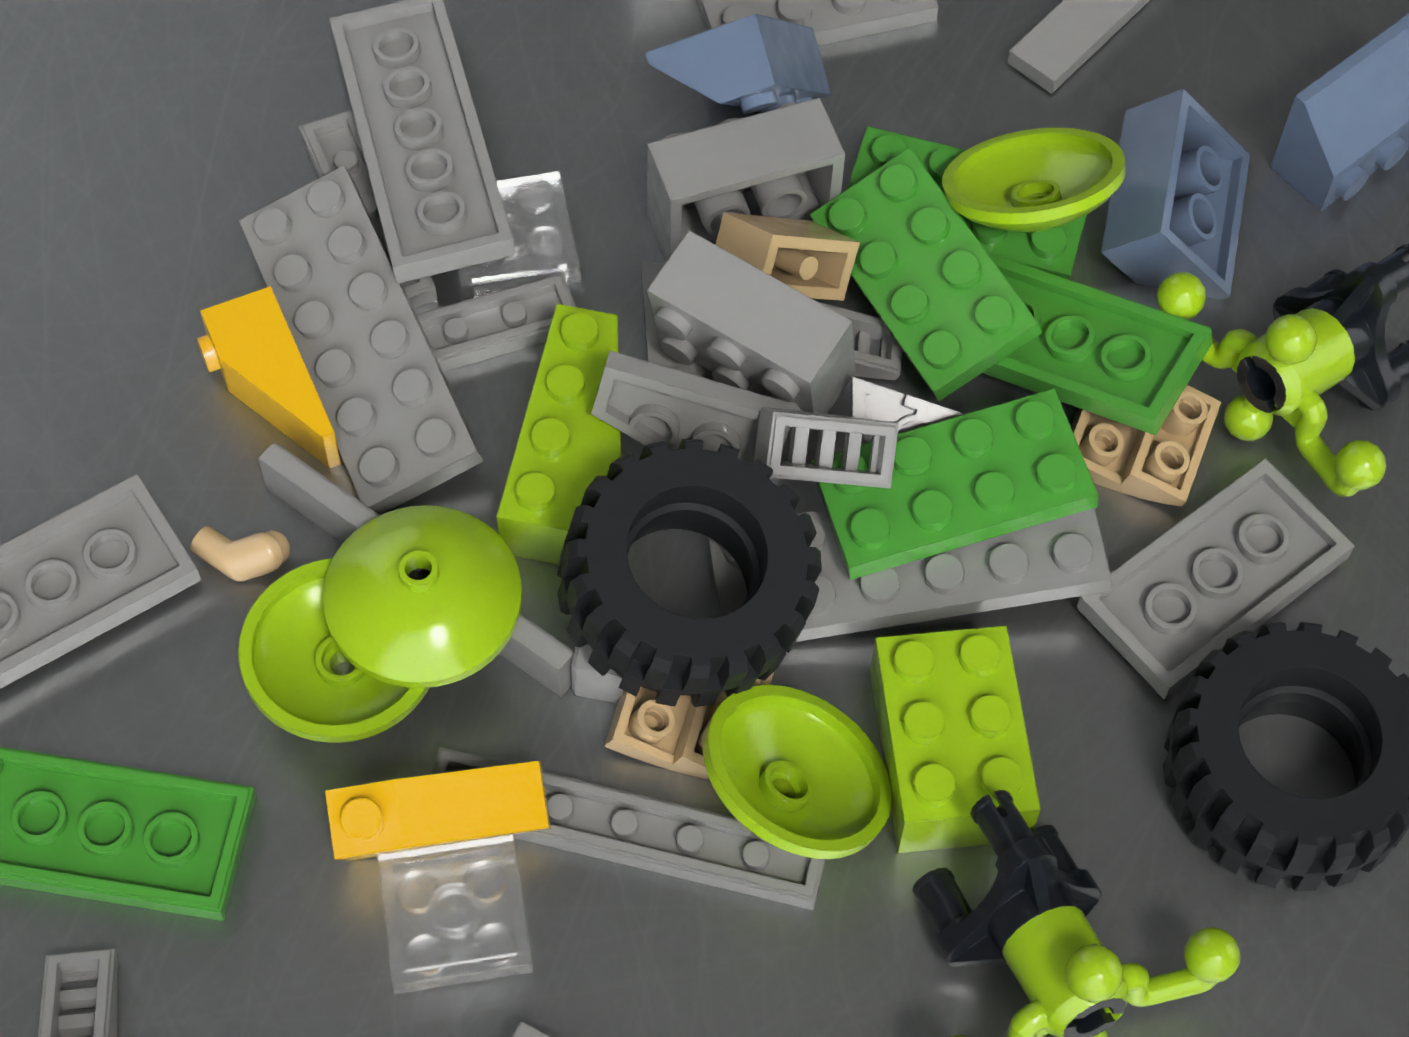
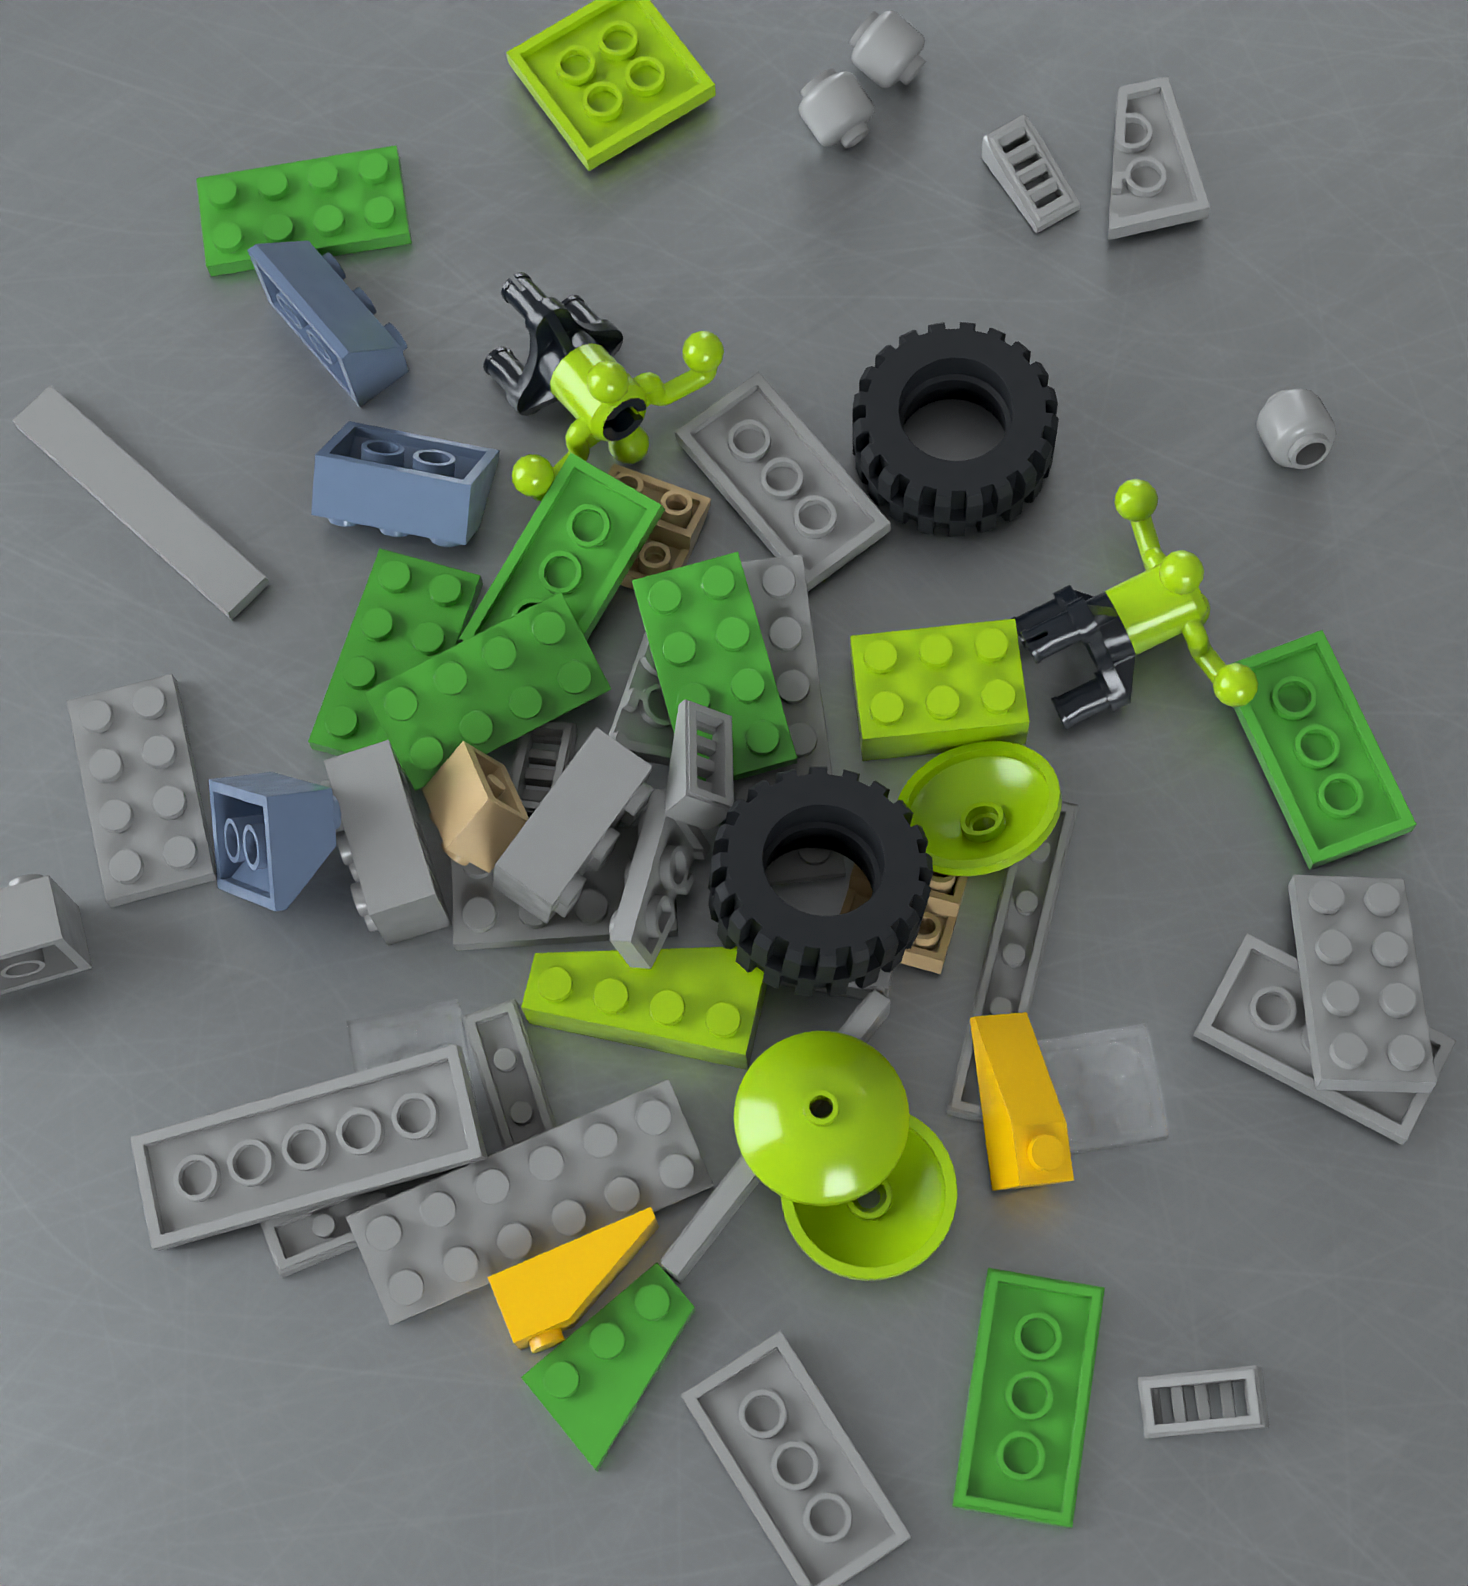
camera: 80 degrees left, 10 degrees up
tan arm [190,525,291,582] -> none
lime dish [942,128,1126,232] -> none
none -> bright green wing [521,1262,696,1472]

